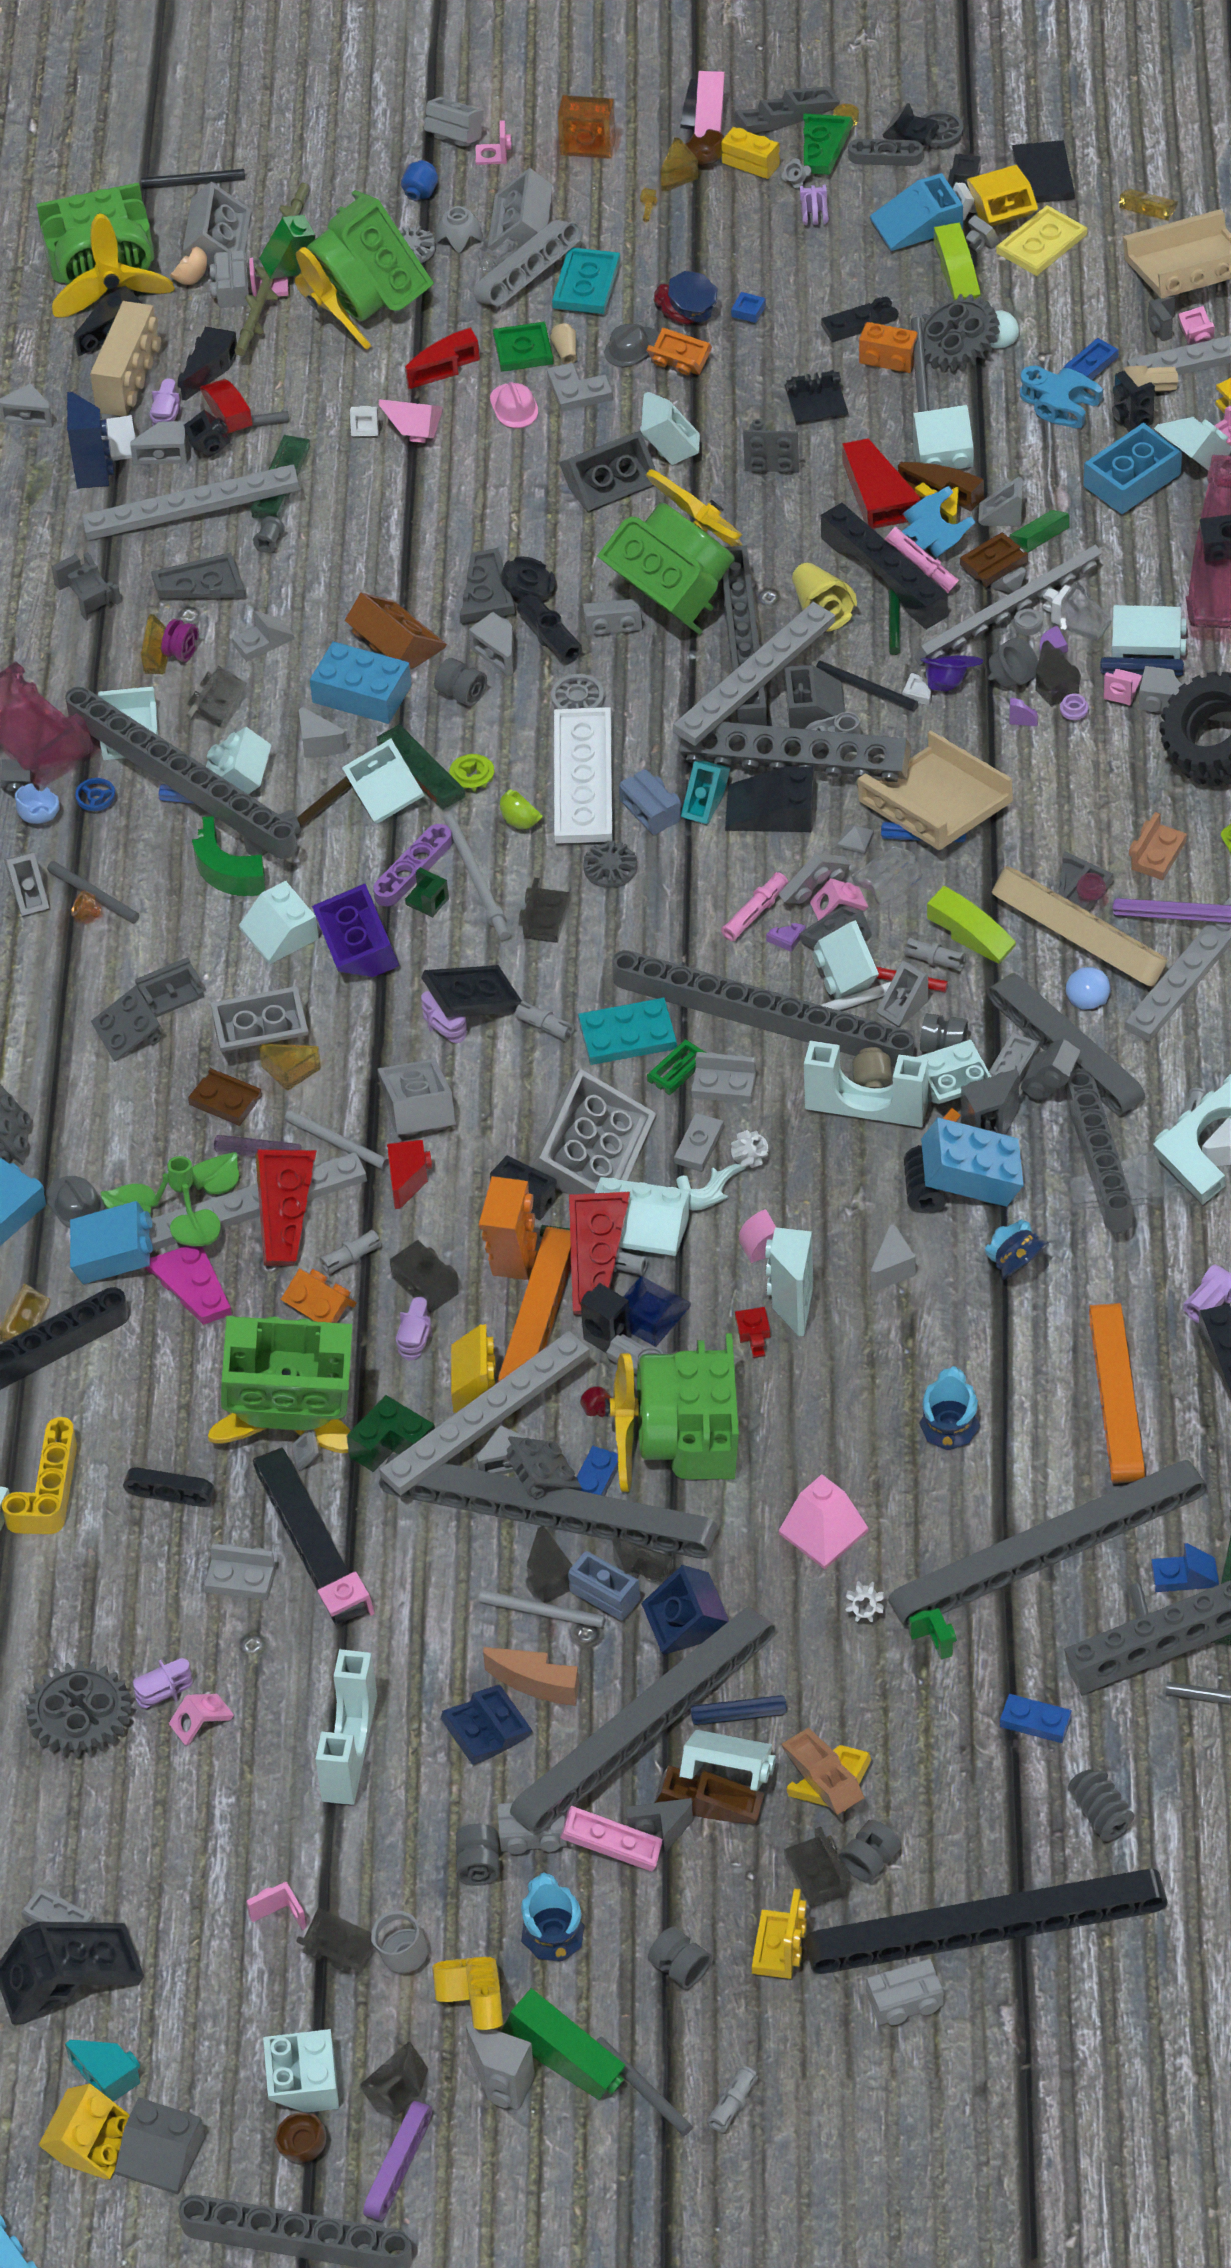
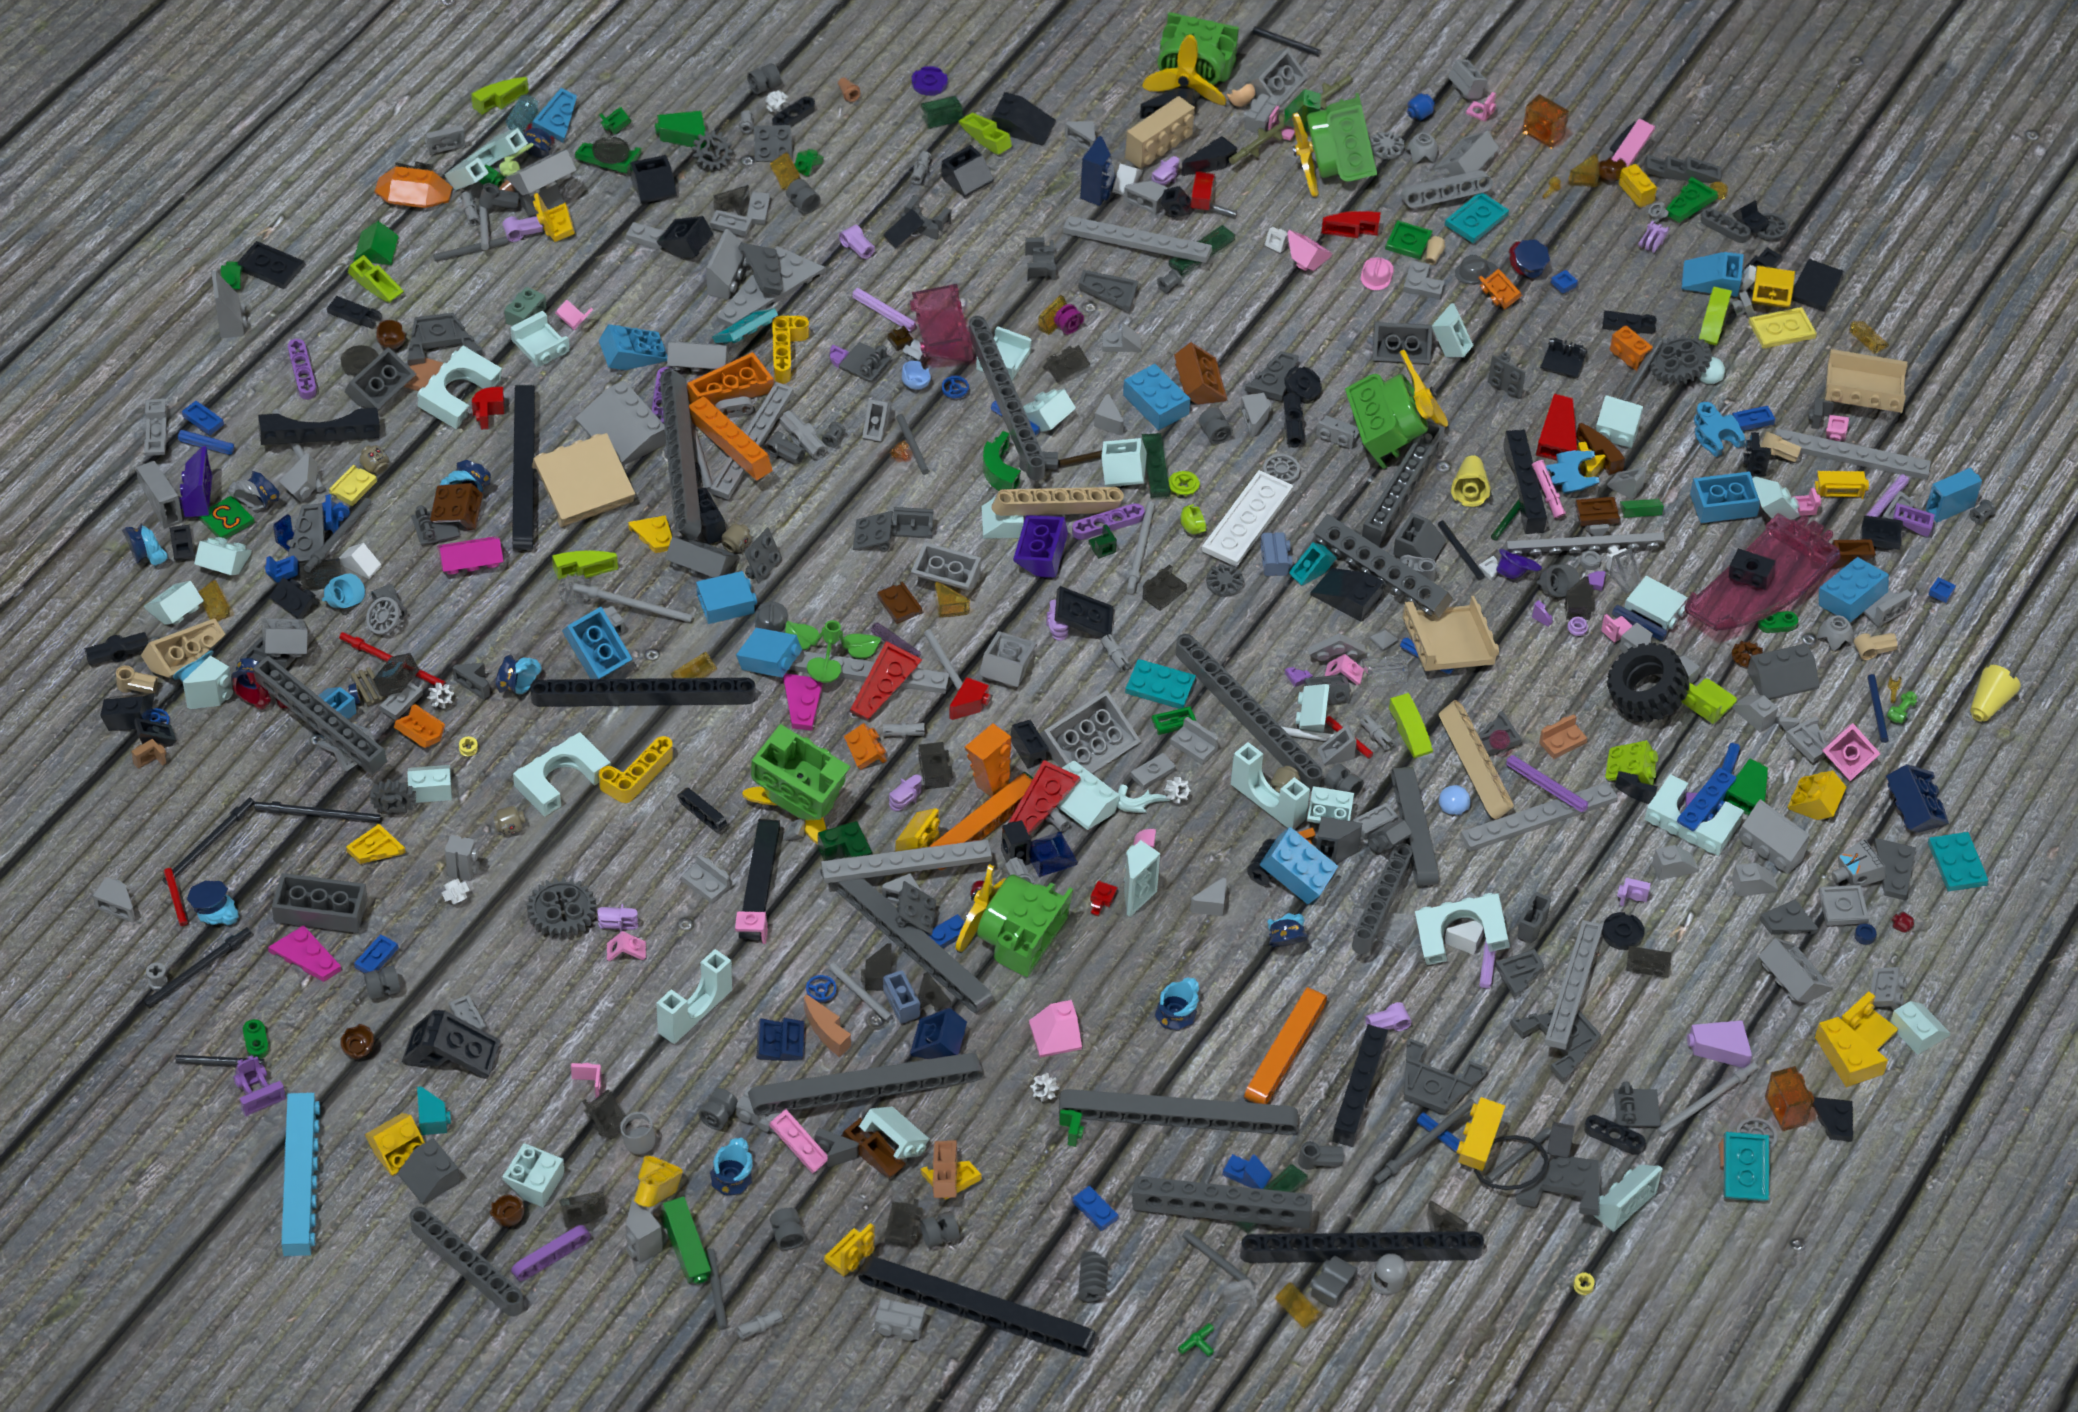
camera: 25 degrees right, 0 degrees up
light grey plate [673,602,835,746] -> none
dark blue axle [691,1695,787,1724] -> none
bright pink pin [721,872,789,941] -> none
none -> blue piece [806,975,836,1002]
none -> tan beam [991,487,1124,516]

